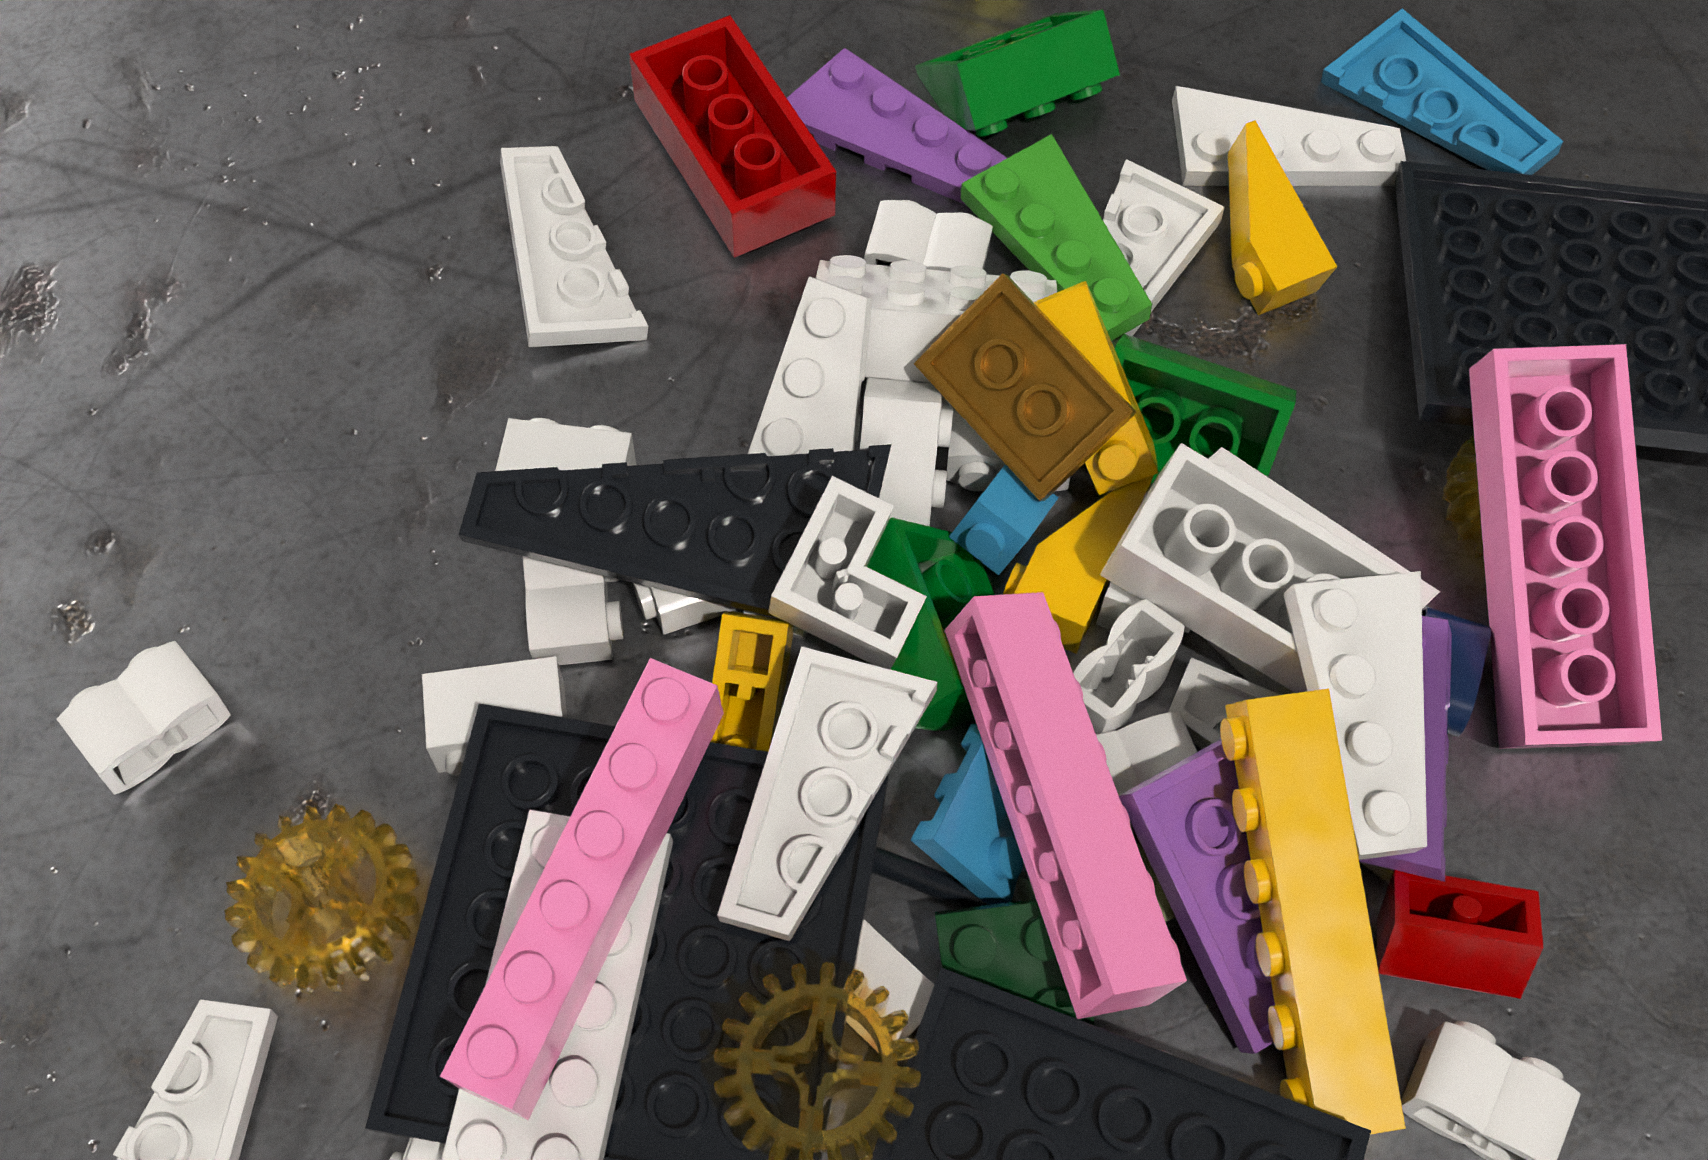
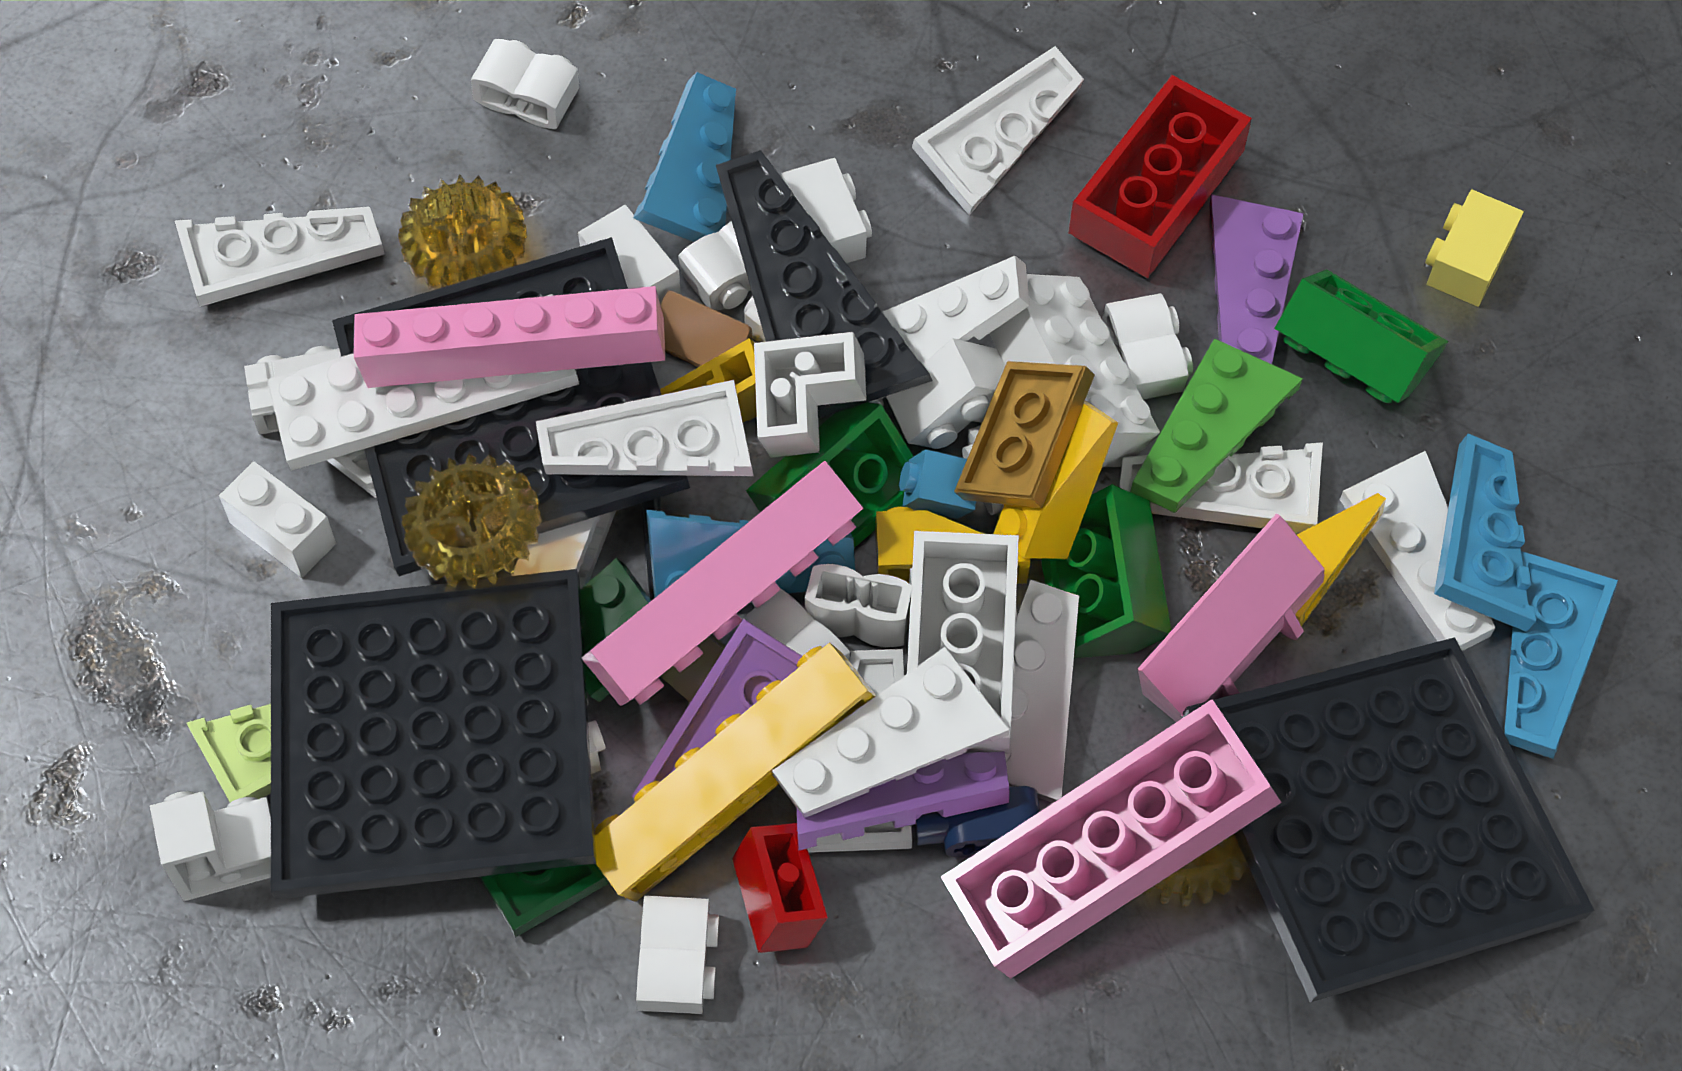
camera: 65 degrees right, 0 degrees up
none -> dark azure wing [633,72,736,242]
none -> medium nougat slope [661,290,752,367]
none -> bright pink piece [1138,514,1324,722]
none -> dark azure wing [1434,434,1536,632]

